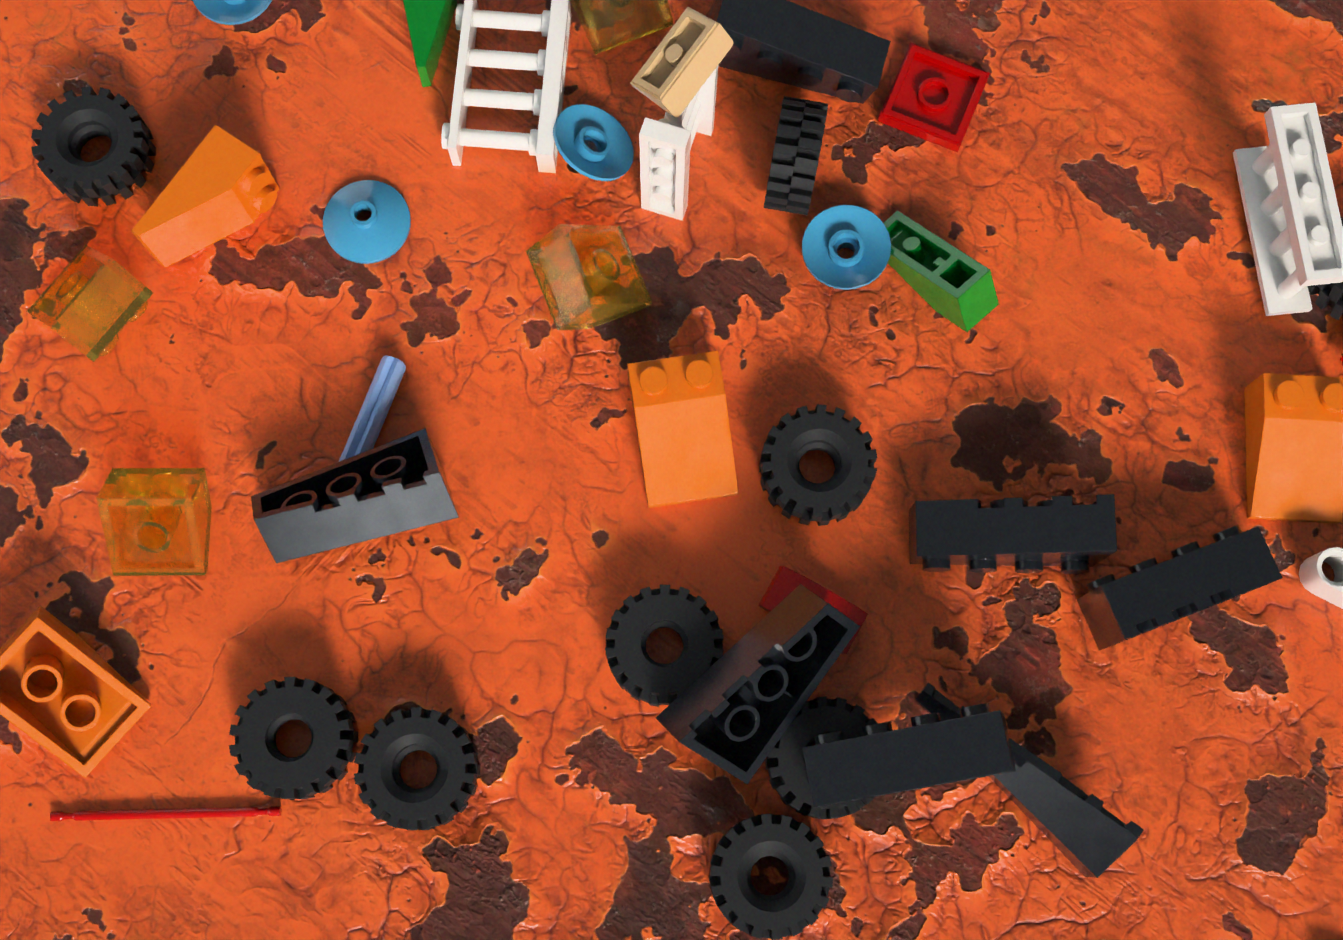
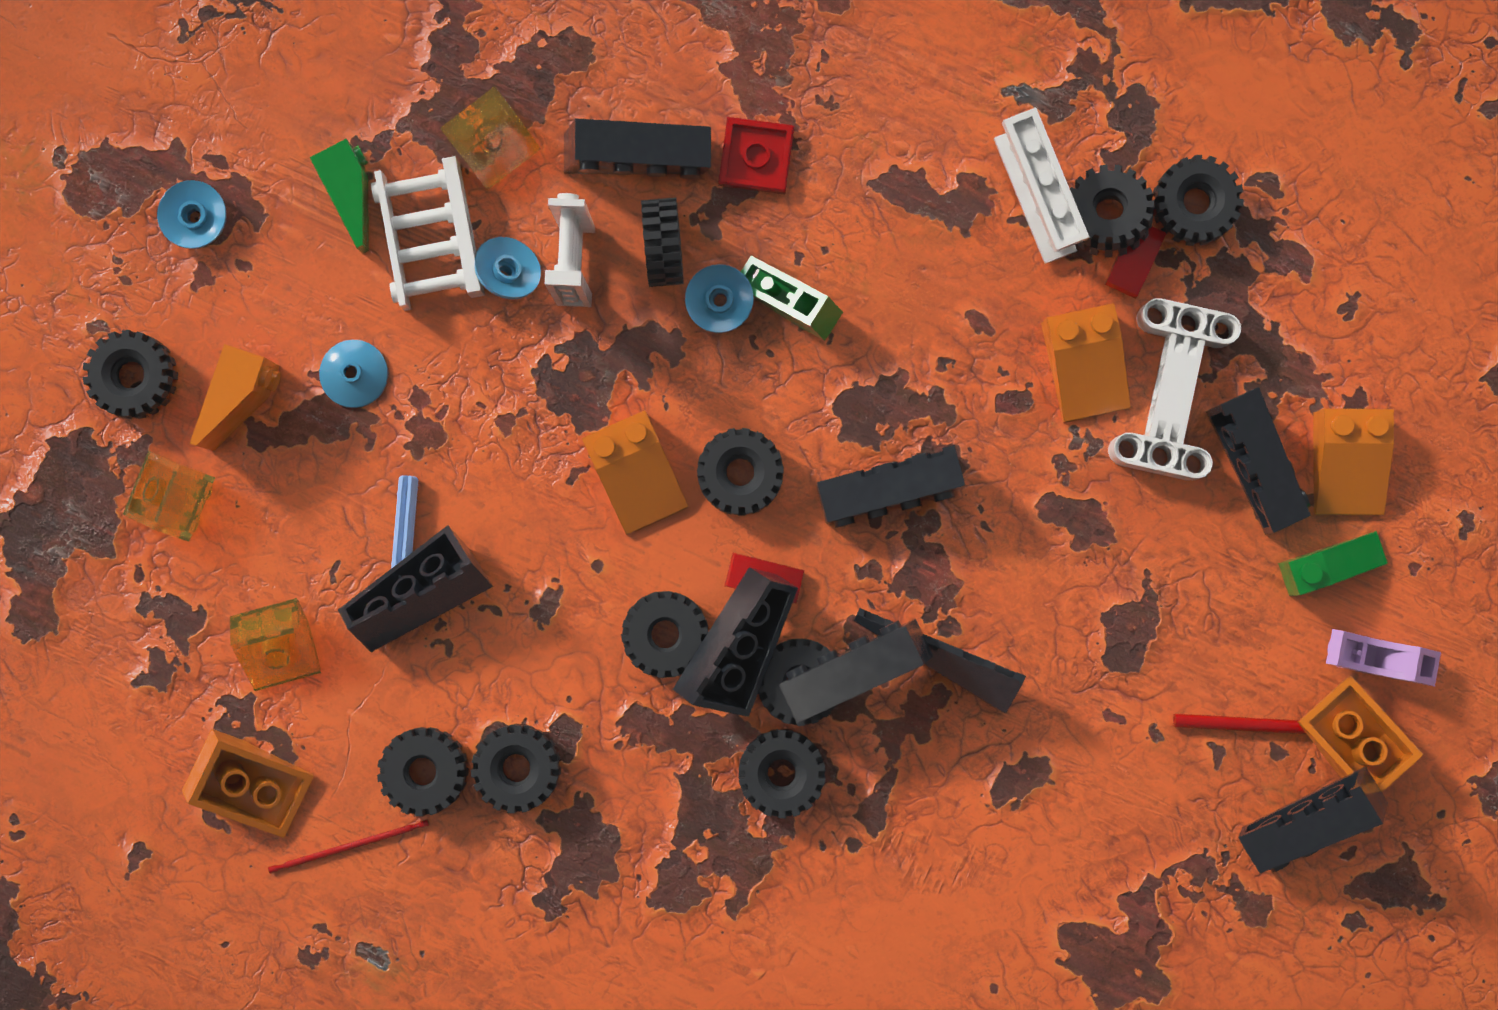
camera: 15 degrees left, 10 degrees up
clear yellow slope [526,224,652,330] -> none
tan slope [630,7,733,117] -> none
black wedge [1077,525,1283,651] -> none

